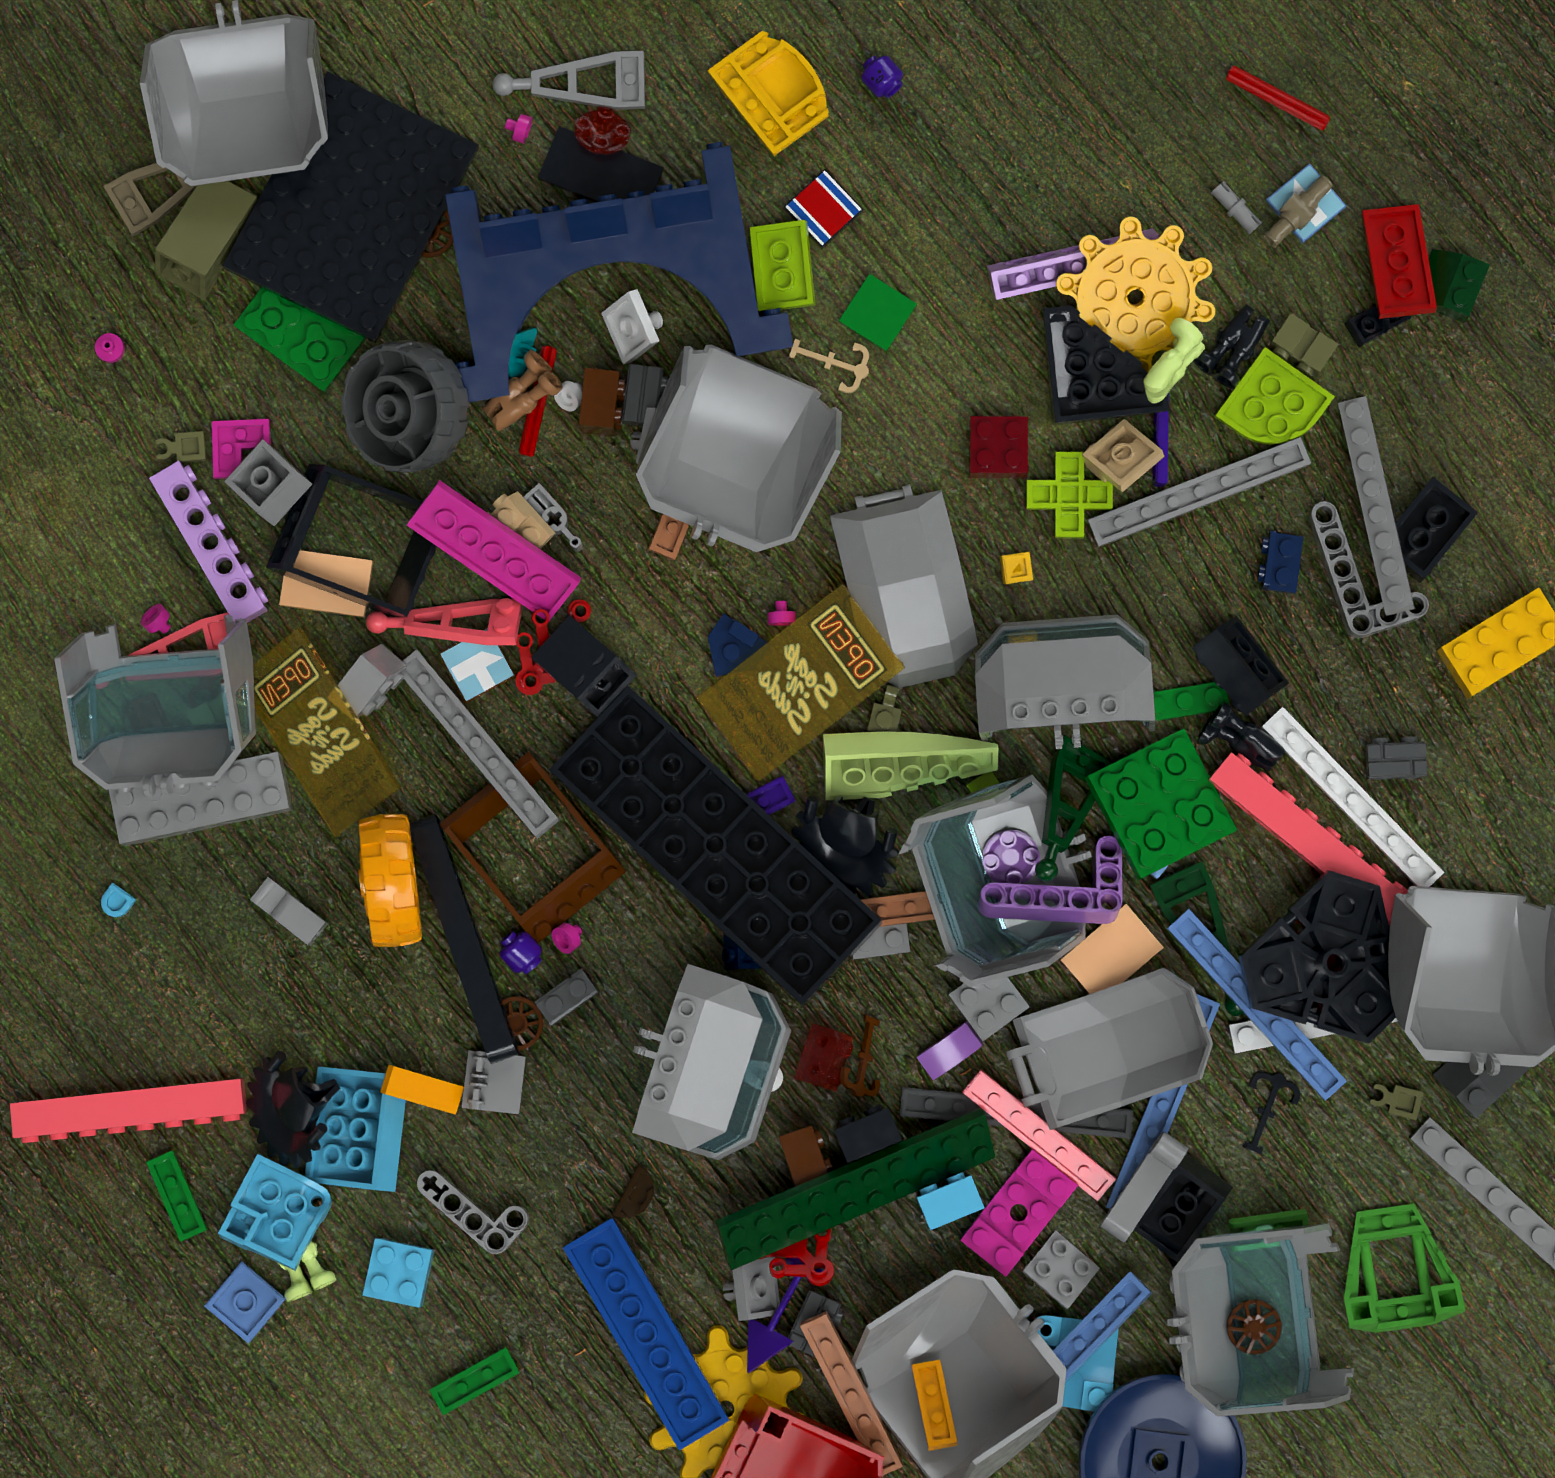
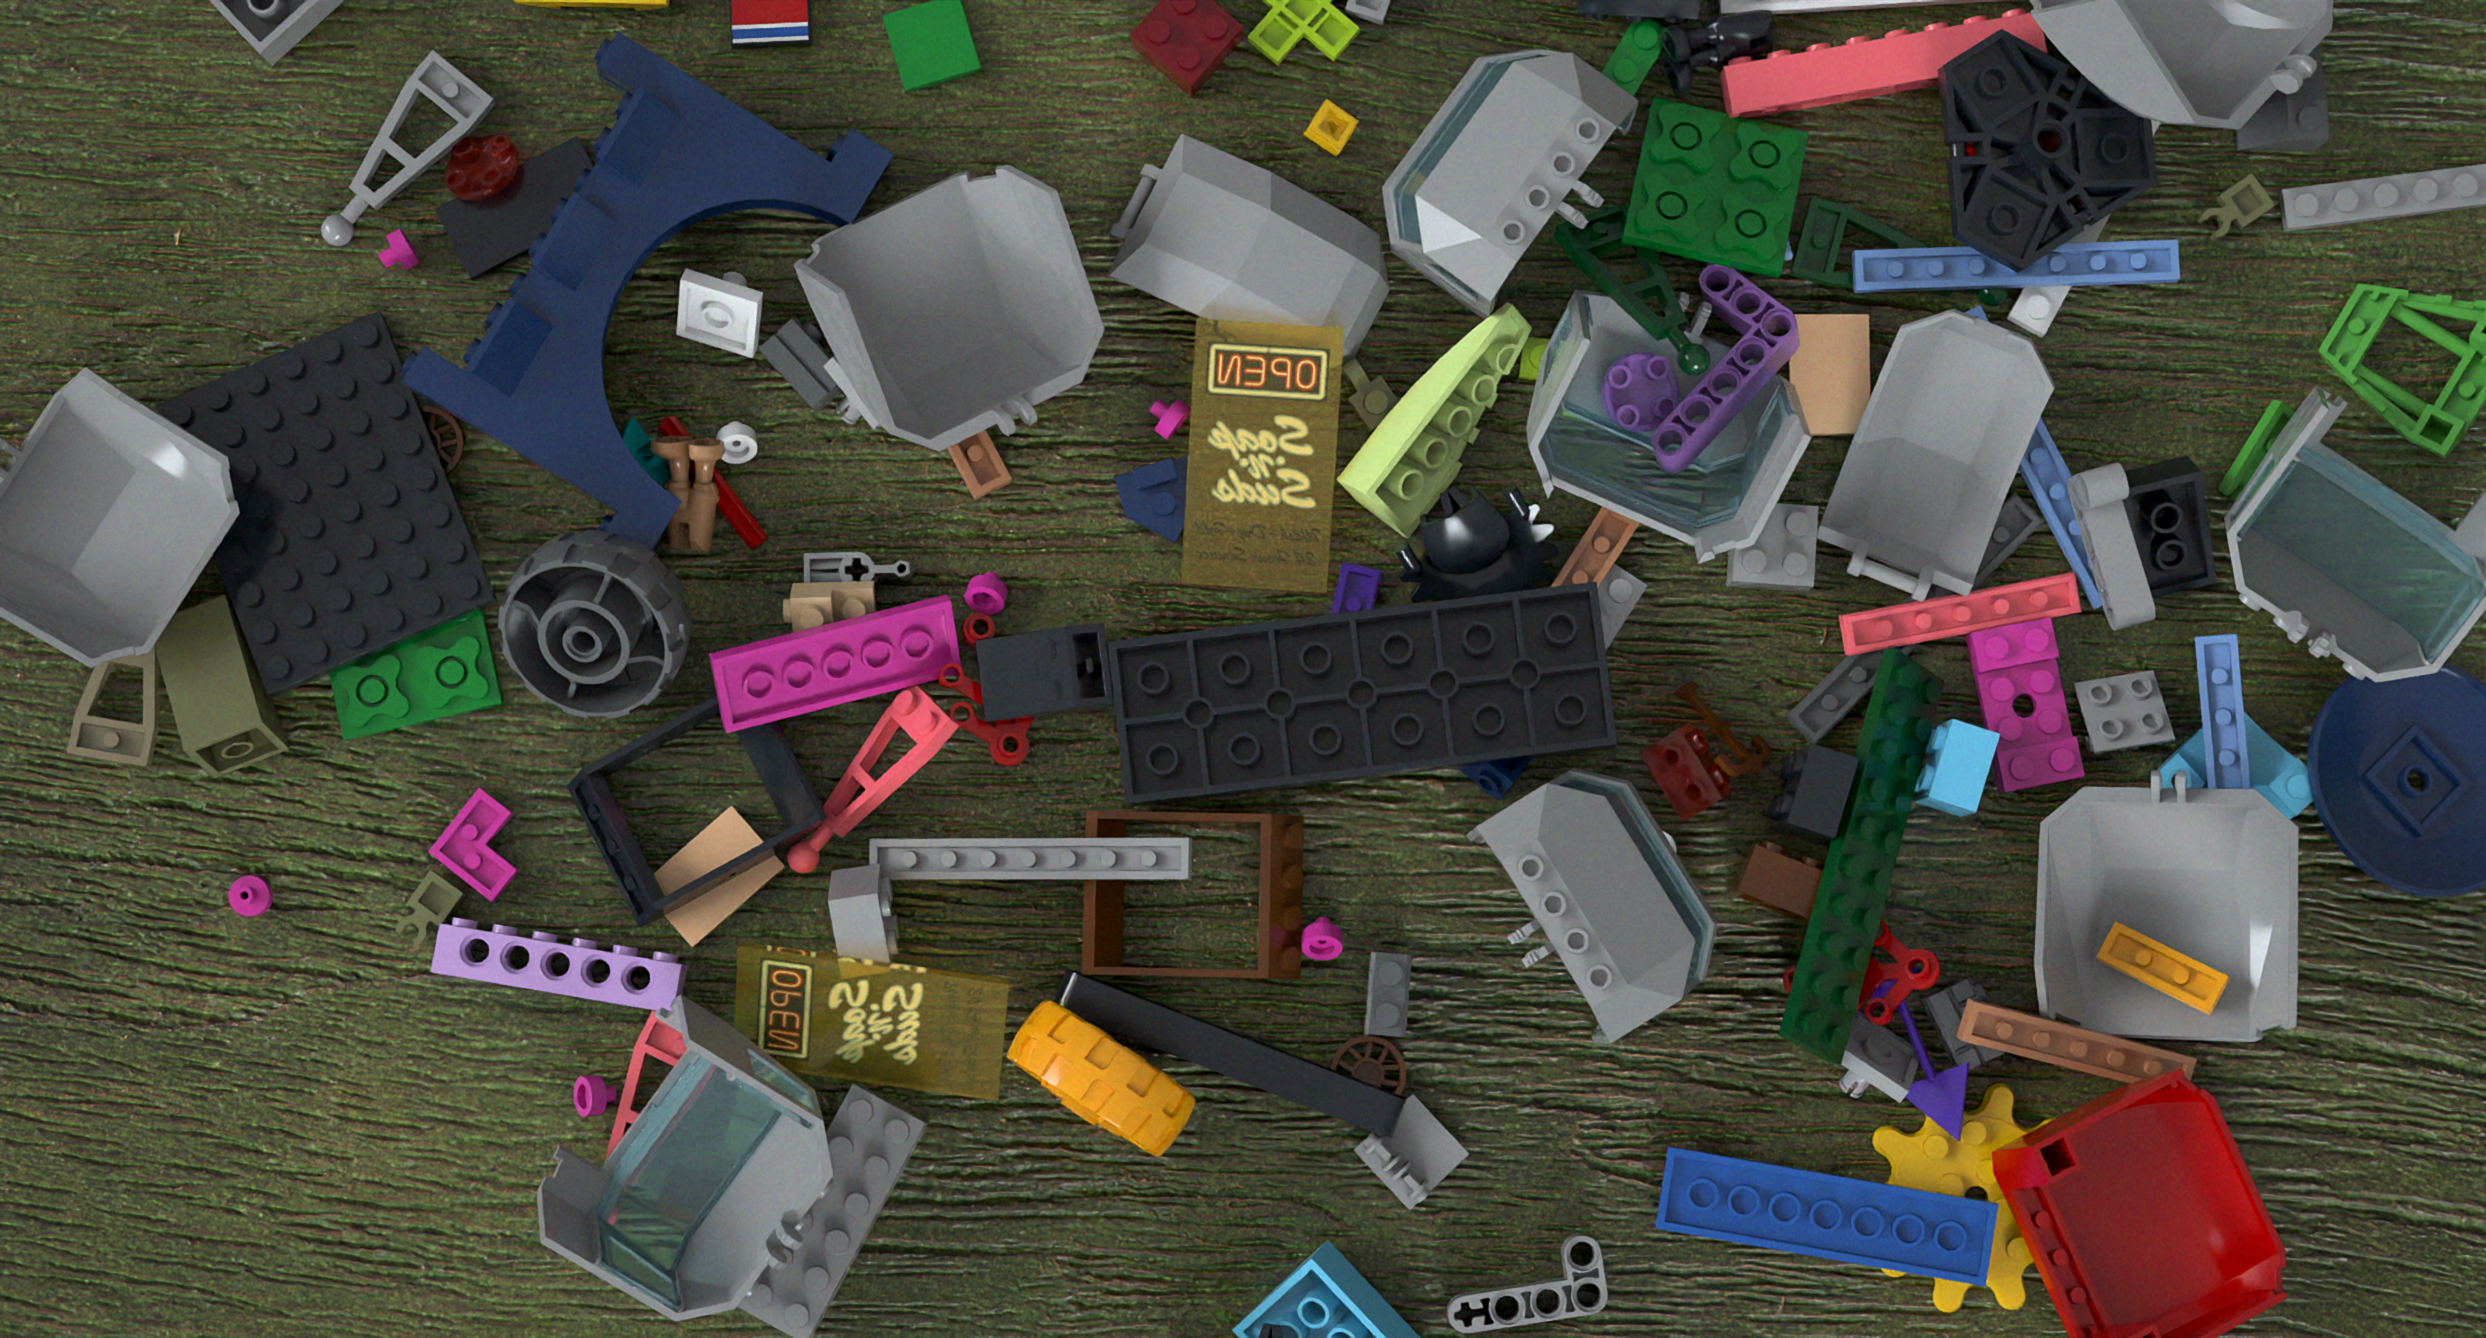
camera: 55 degrees left, 0 degrees up
light grey brick [224,439,312,526] -> none
light grey piece [250,877,328,946] -> none
light orange tile [380,1065,464,1115] -> none
tile [438,626,516,704] -> none
dark purple head [499,931,542,974] -> none
reddish brown brick [579,368,626,437] -> none
dark brown tile [612,1164,654,1218] -> none
lime plate [750,220,816,313] -> none
tan piece [789,339,869,393] -> none
medium lavender slope [916,1021,983,1080] -> none
reddish brown wheel [1227,1299,1282,1355] -> none
black piece [1243,1072,1300,1154] -> none
none -> dark pink tile [964,572,1008,615]

